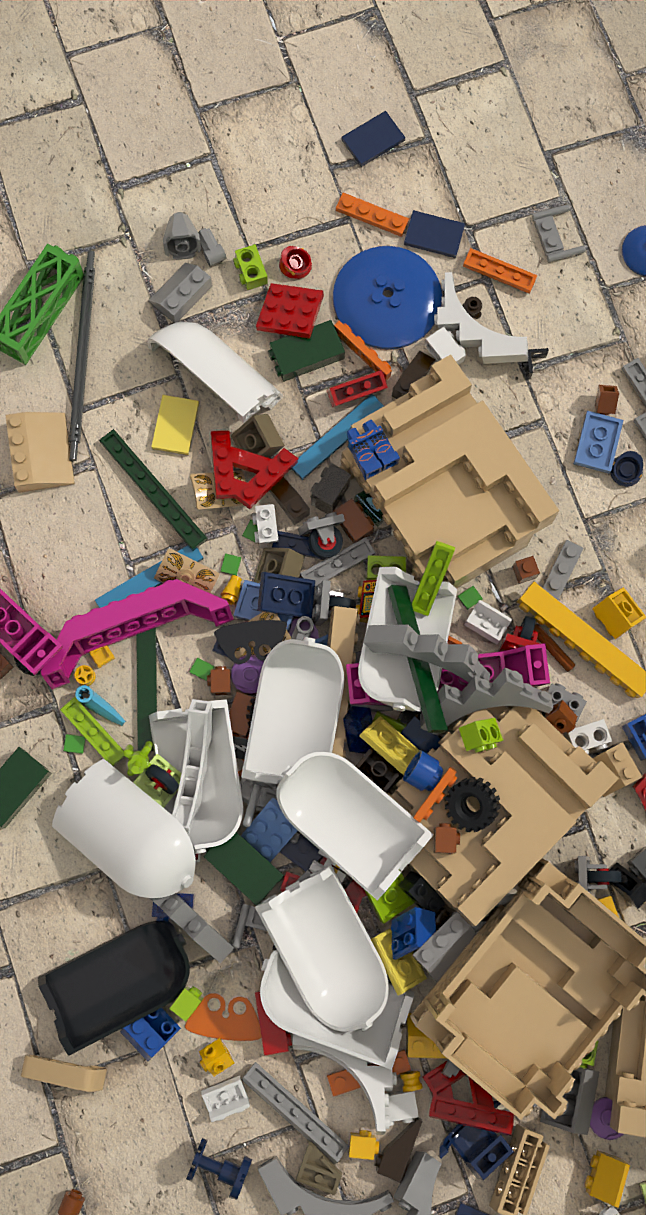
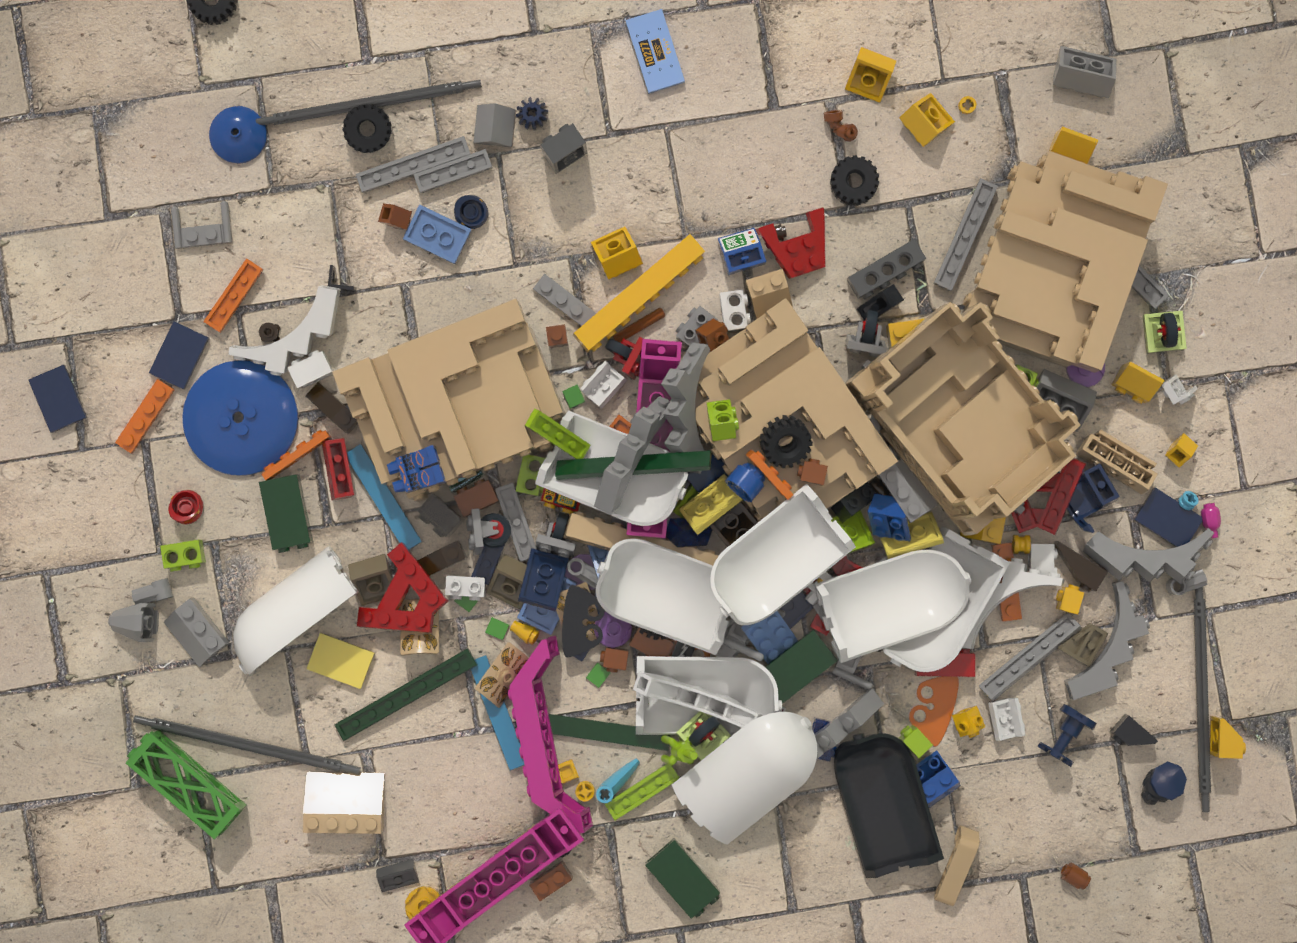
camera: 75 degrees left, 10 degrees up
bright green piece [63,734,86,754] -> none
red plate [256,283,324,338] -> none

